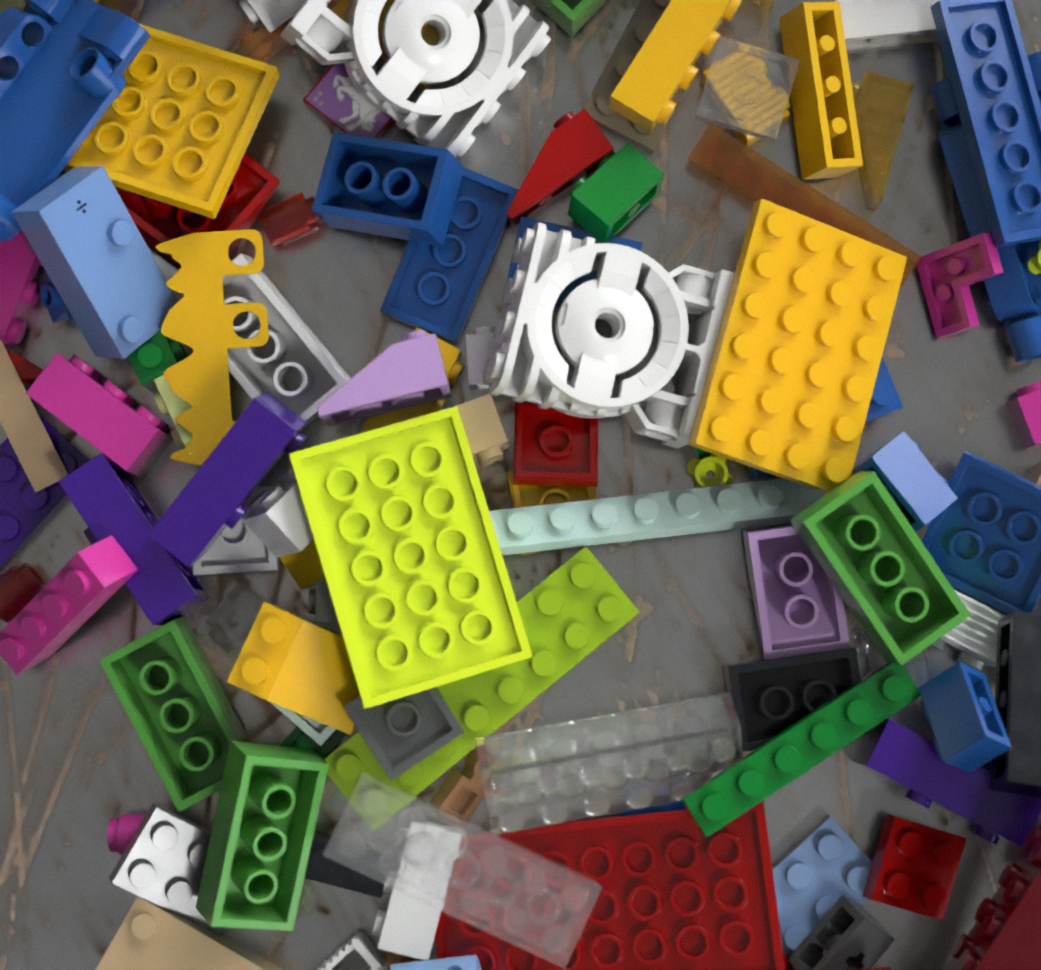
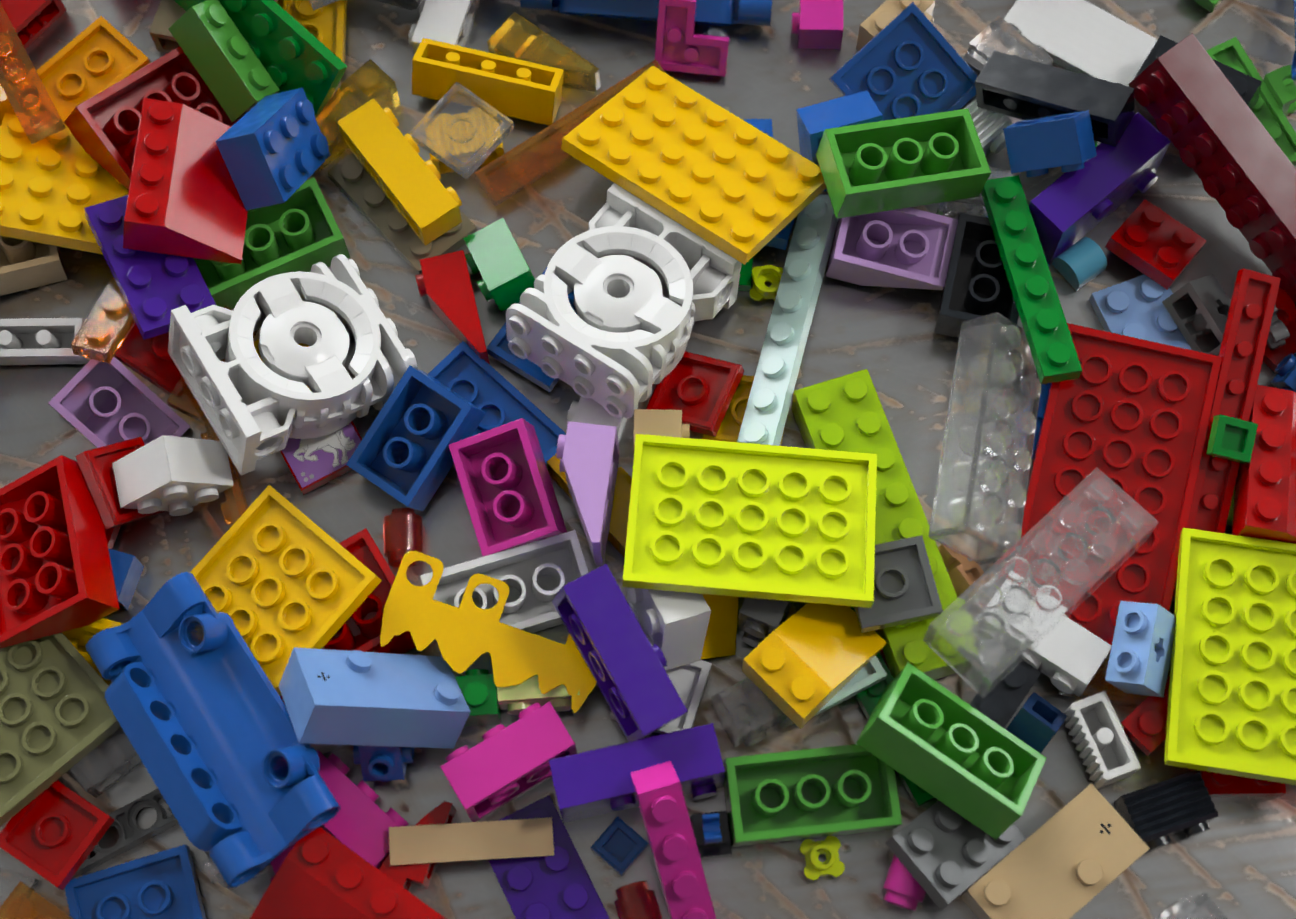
camera: 70 degrees left, 15 degrees down
none -> dark pink brick [449,418,567,557]
none -> blue tile [590,816,649,877]
none -> black piece [690,811,732,860]
none -> neon yellow plate [800,836,845,881]
none -> dark blue brick [1006,692,1067,754]
none -> medium azure brick [1052,237,1107,291]

